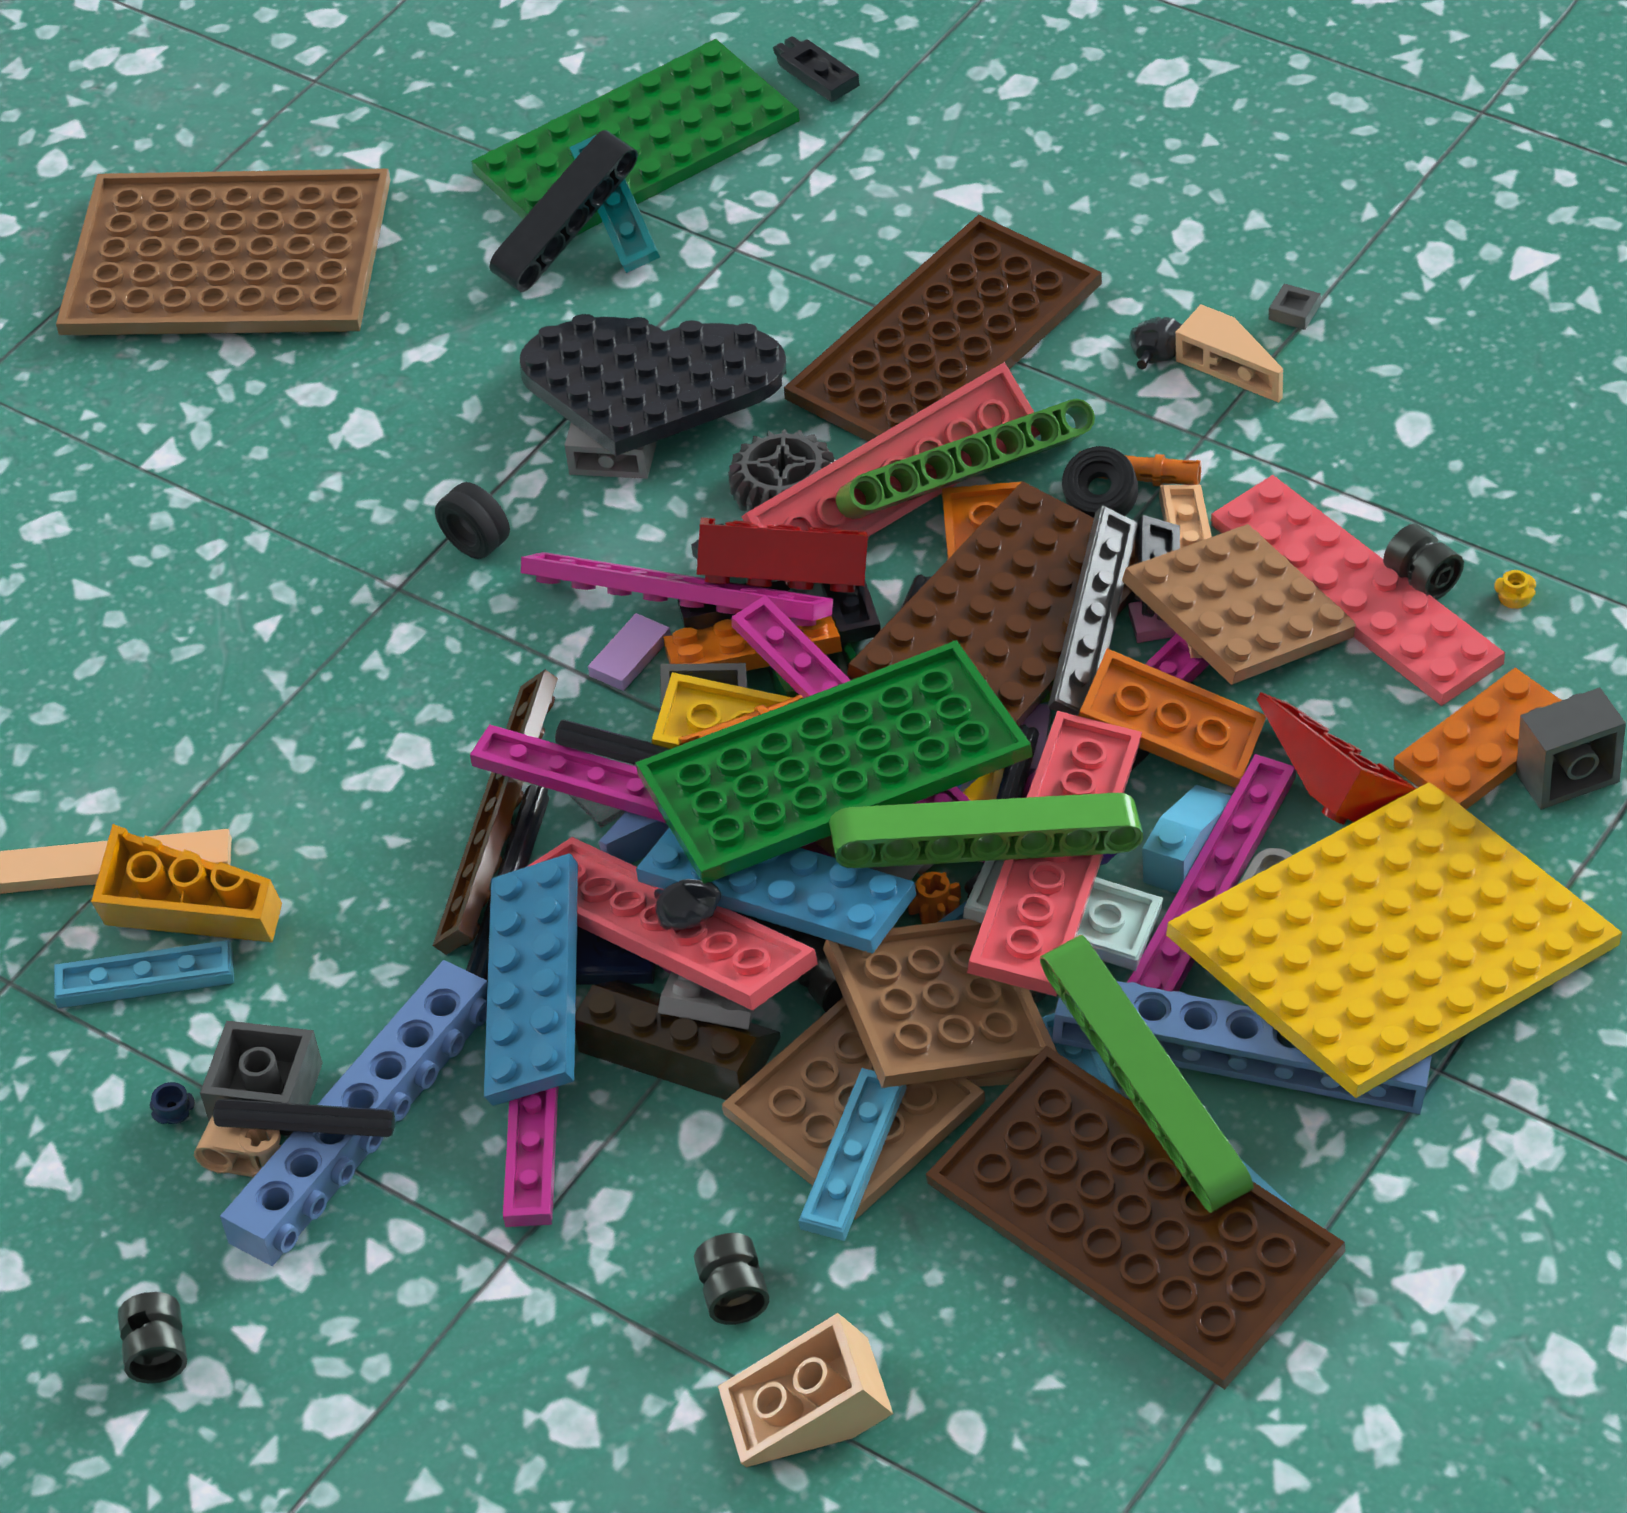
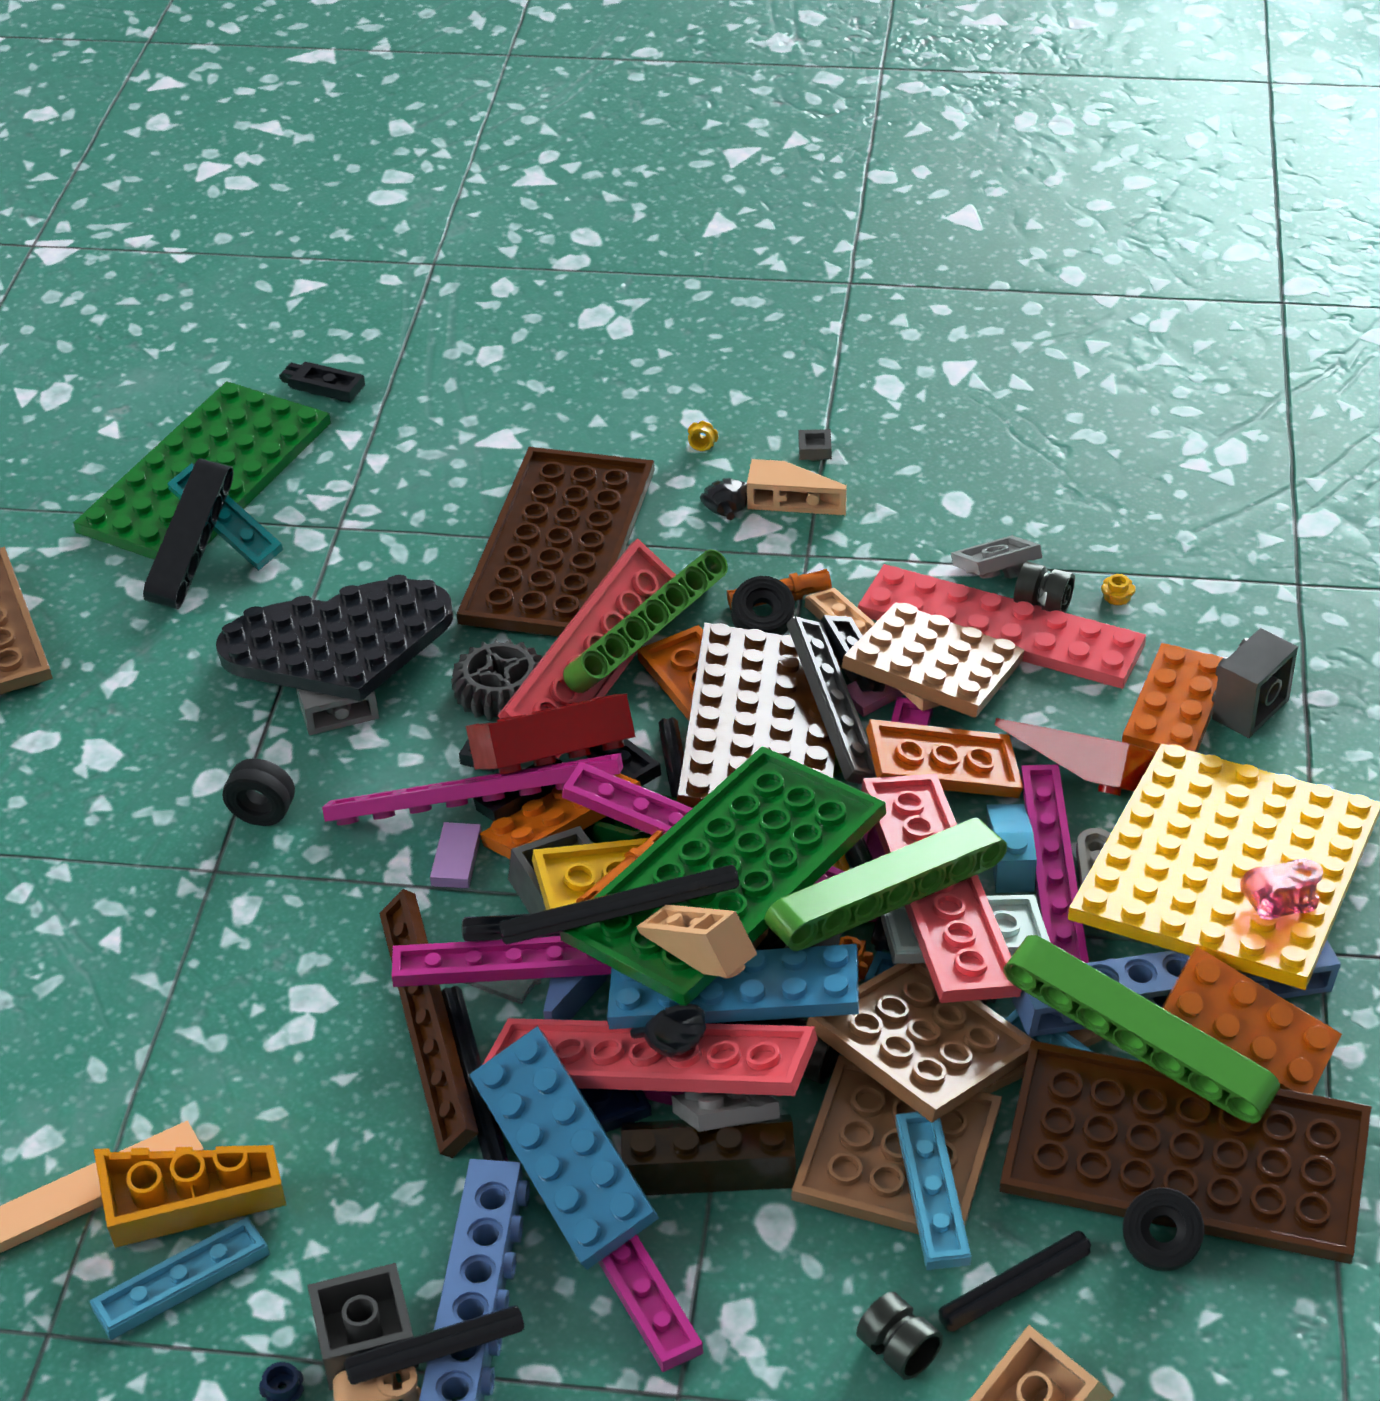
camera: 30 degrees left, 5 degrees down
none -> black axle [500,865,739,945]
none -> light nougat slope [637,904,757,978]
none -> yellow plate [688,421,719,451]
none -> black axle [938,1231,1091,1332]
none -> light grey hinge [951,535,1043,579]
none -> black tyre [1123,1188,1204,1271]
none -> orange plate [1162,947,1342,1094]
none -> clear pink piece [1240,859,1323,920]

